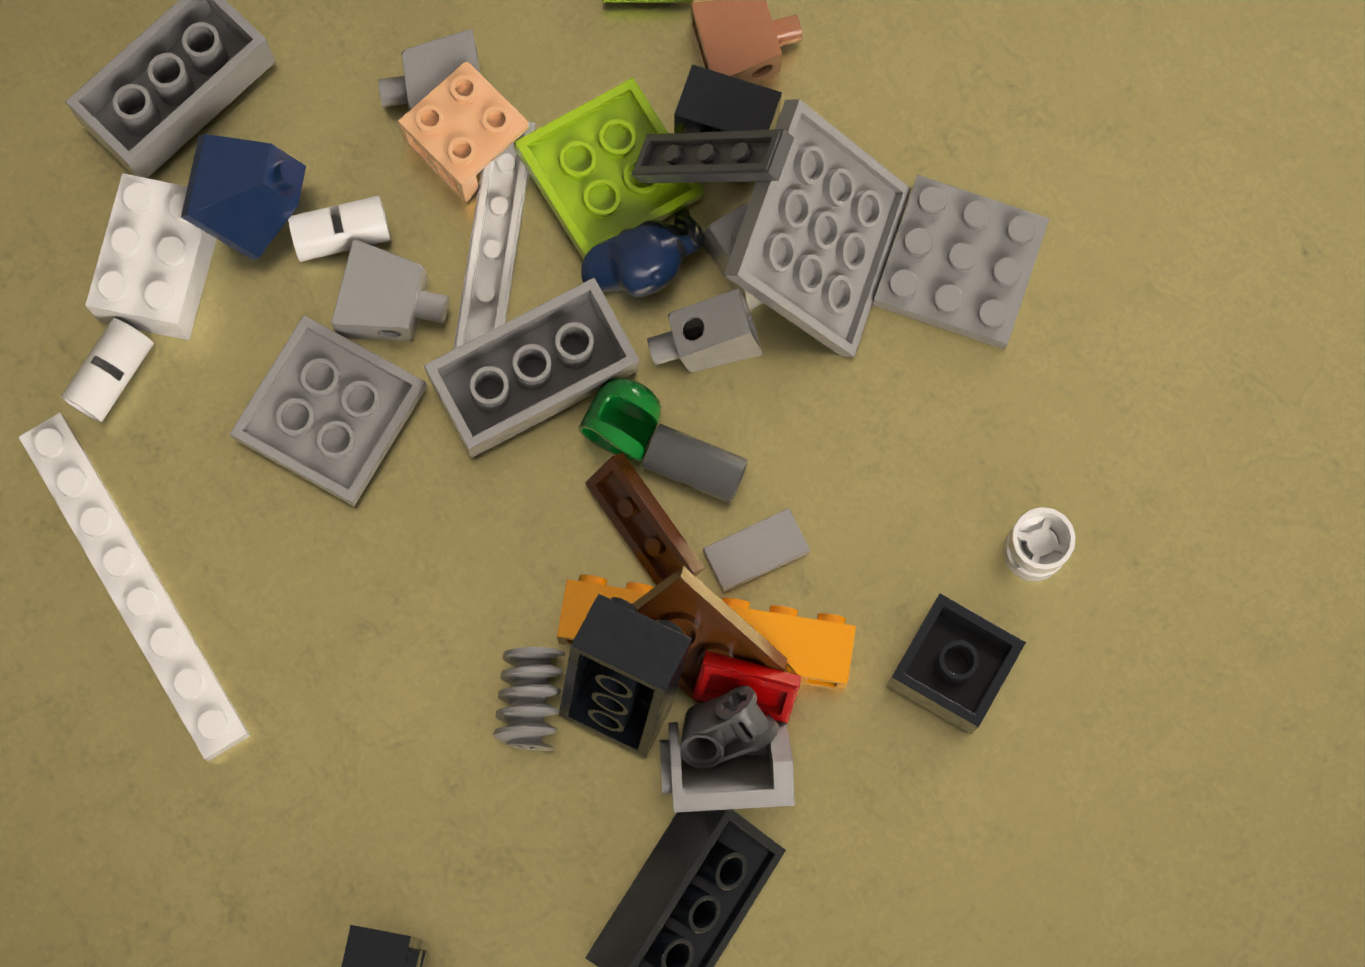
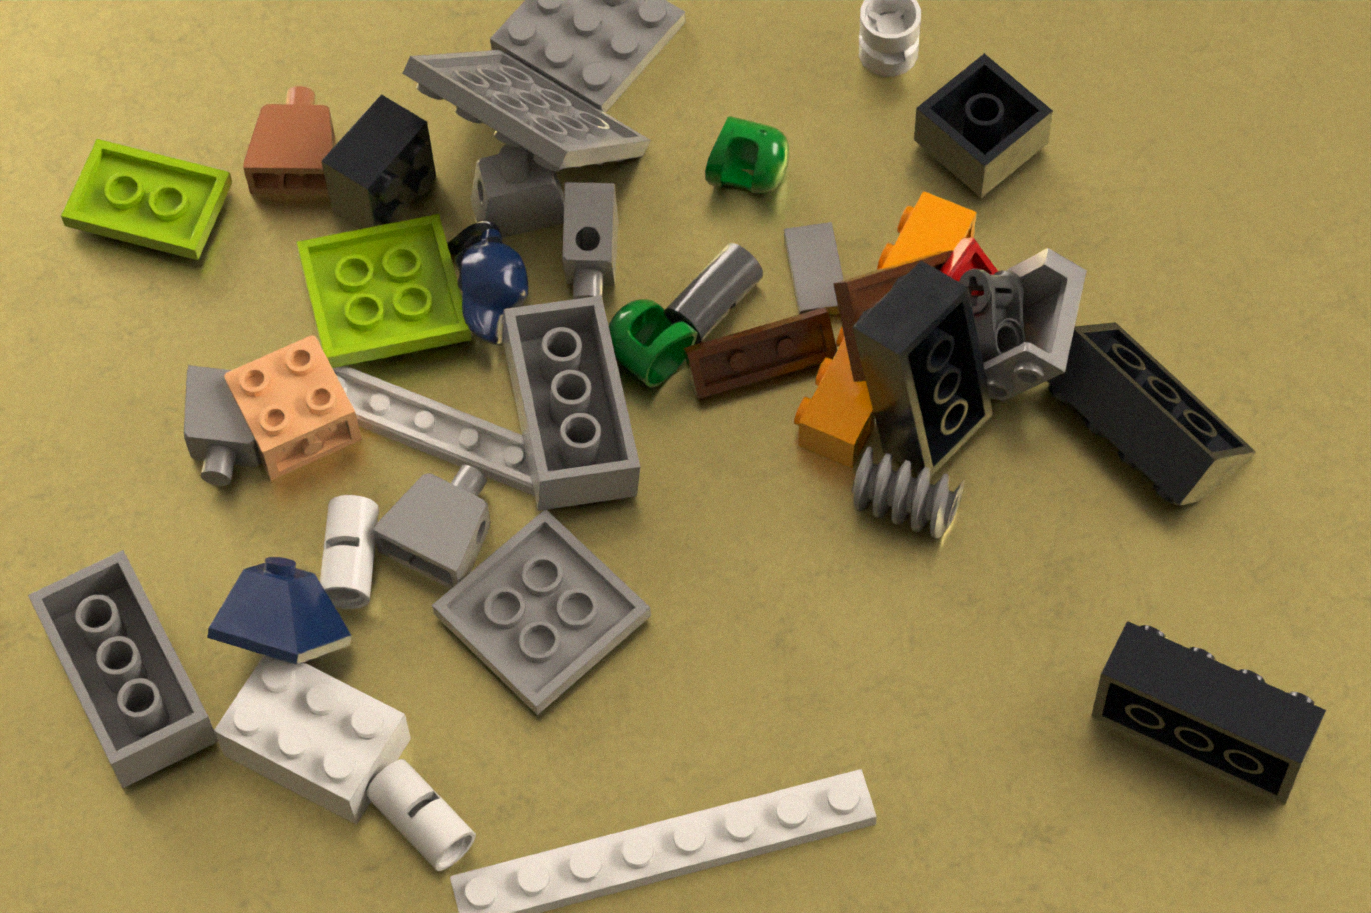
camera: 70 degrees left, 15 degrees down
dark grey tile [632,129,794,183] -> none
none -> green helmet [705,116,789,194]

